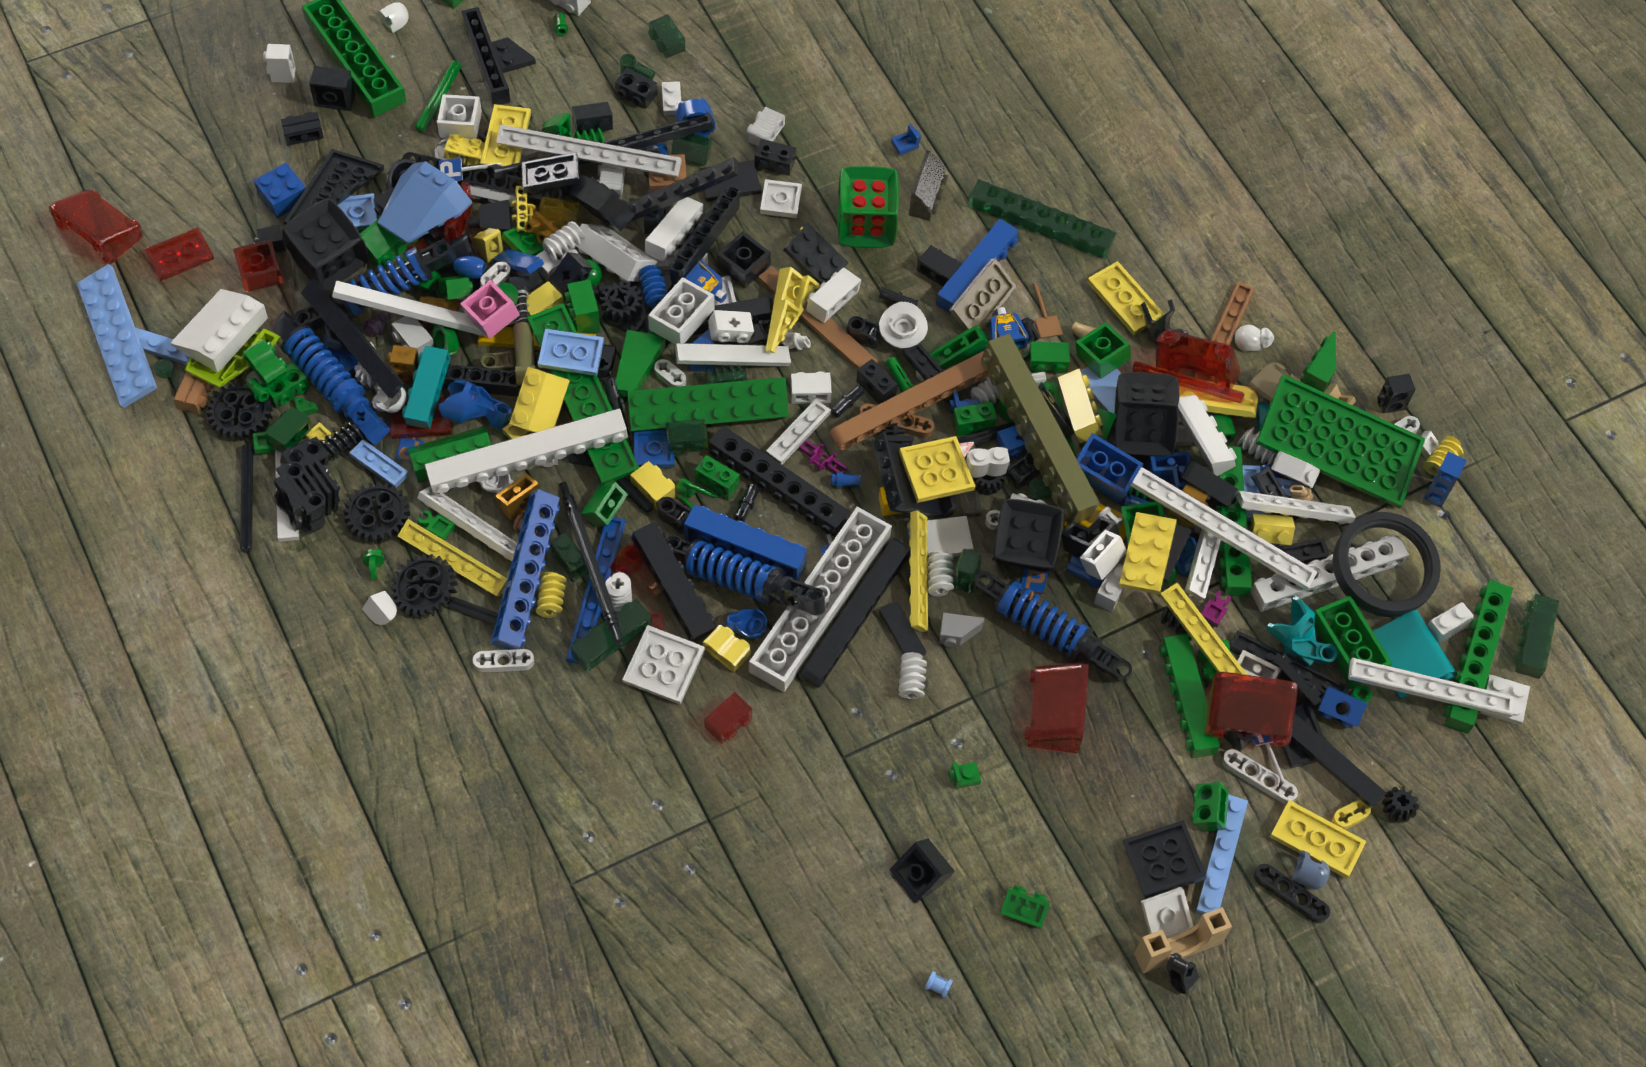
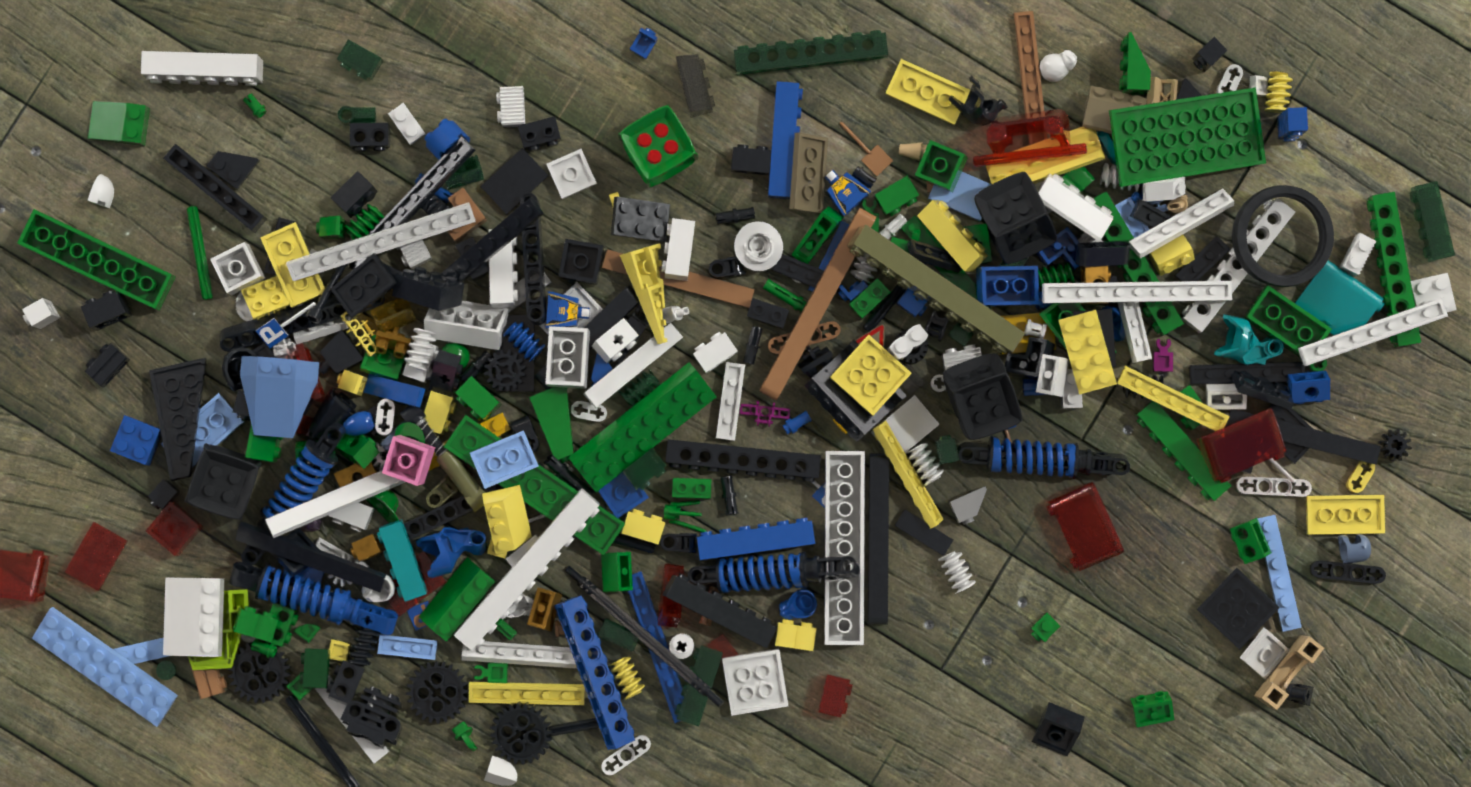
camera: 25 degrees left, 25 degrees up
none -> green axle [495,618,517,640]

